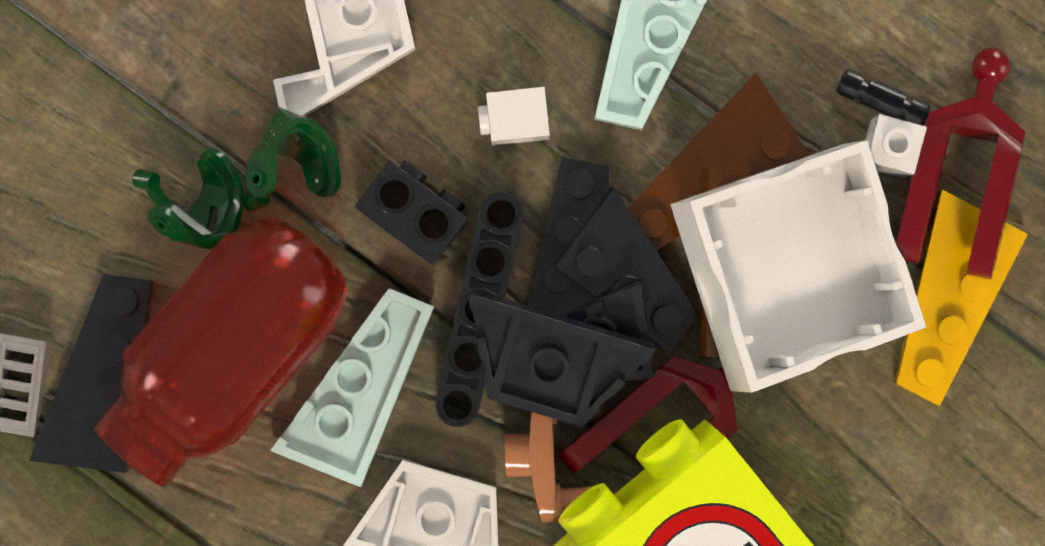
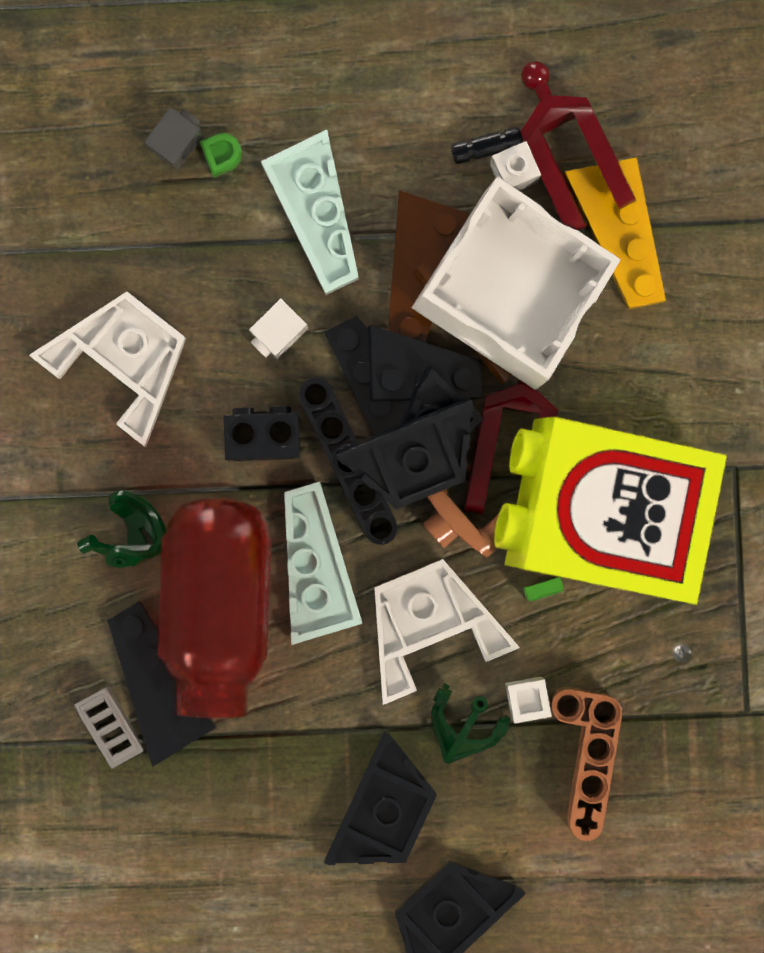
camera: 35 degrees left, 0 degrees up
dark green helmet [243,107,341,212] -> none

